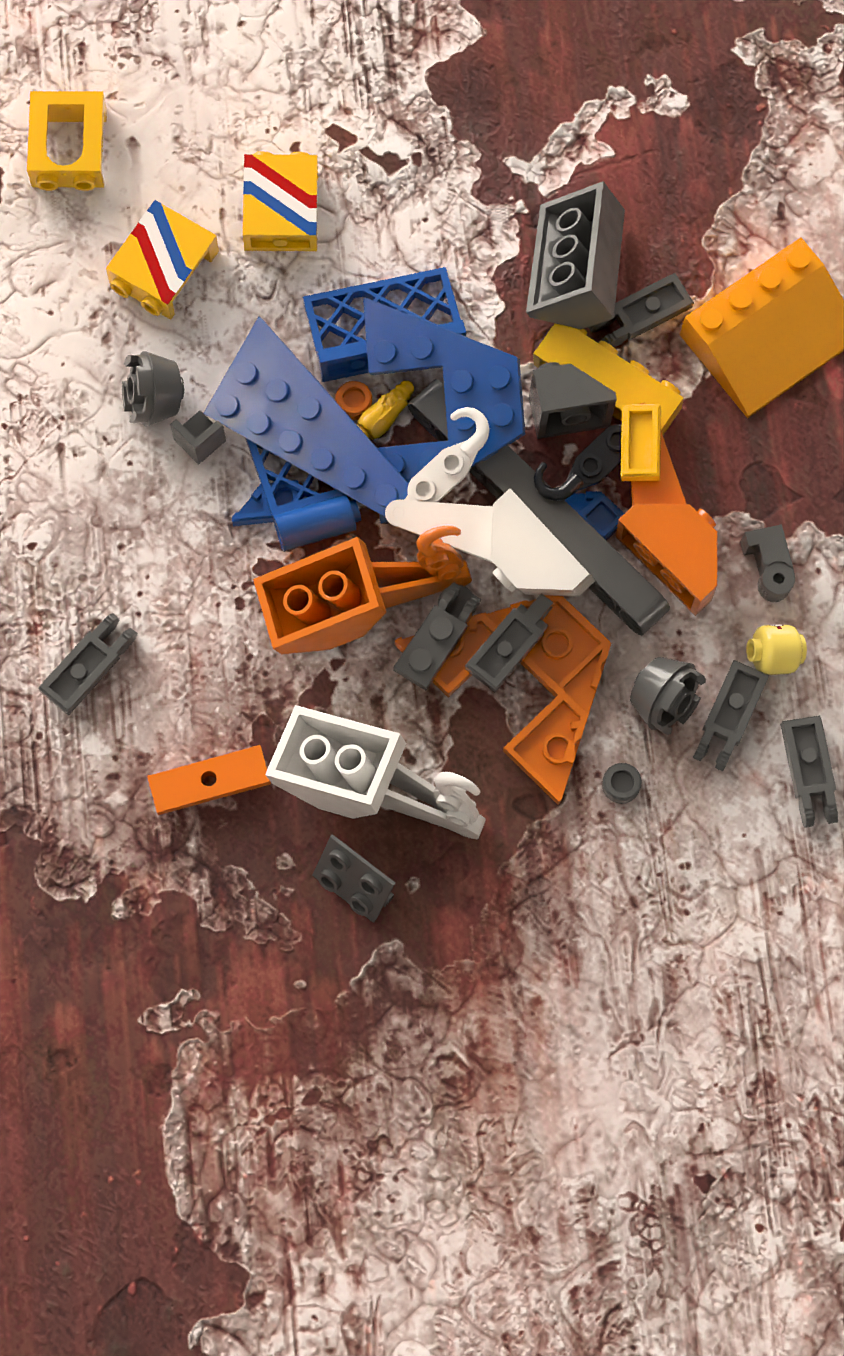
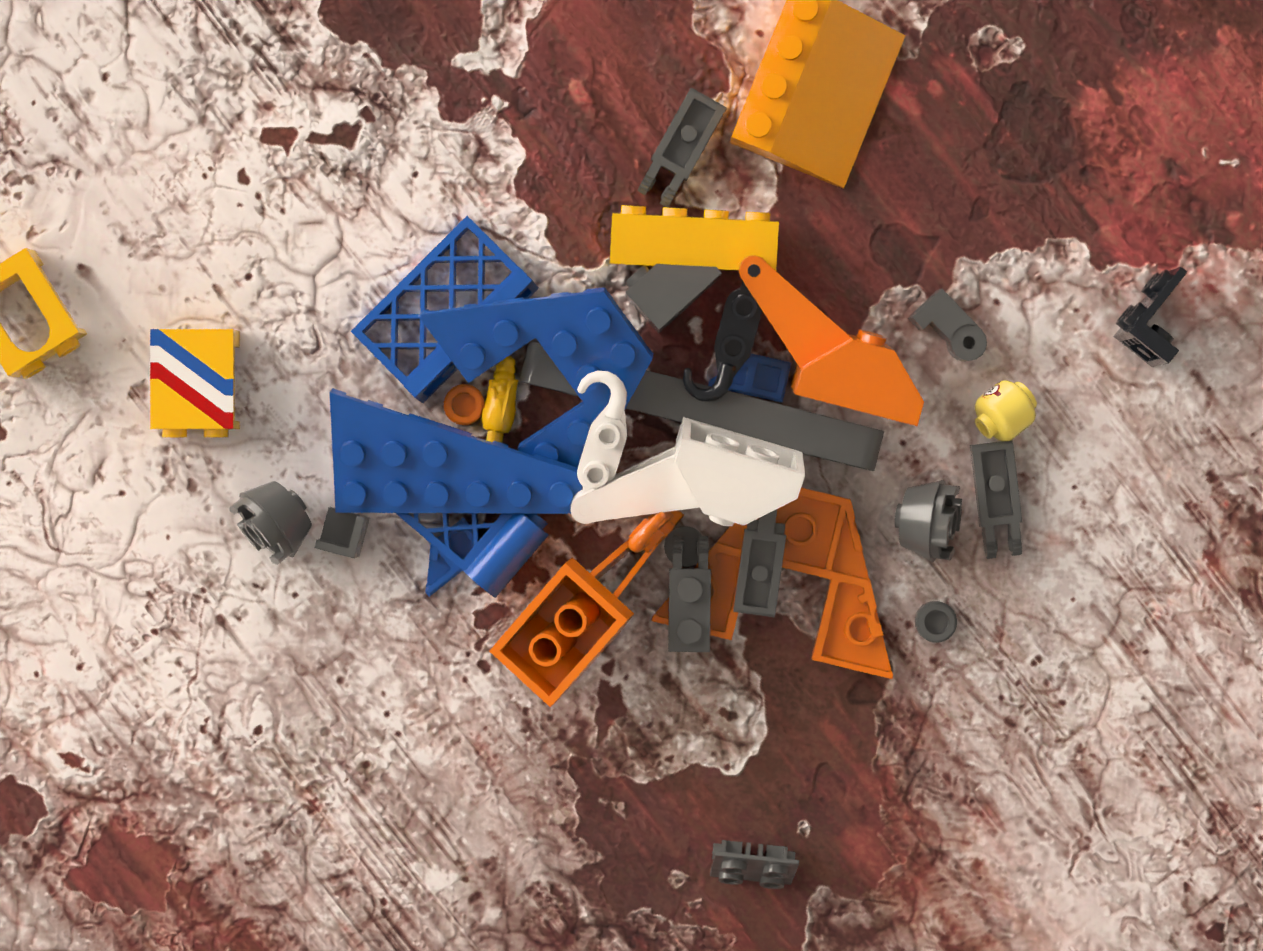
camera: 25 degrees left, 15 degrees up
dark grey hinge [38,613,138,716] -> none
orange tile [147,745,271,815] -> none
panel [243,151,318,251] -> none
white slope [265,705,486,839] -> none
dark grey slope [526,181,625,329] -> none
yellow tile [621,404,661,481] -> none
dark grey hinge [780,715,838,828] -> none

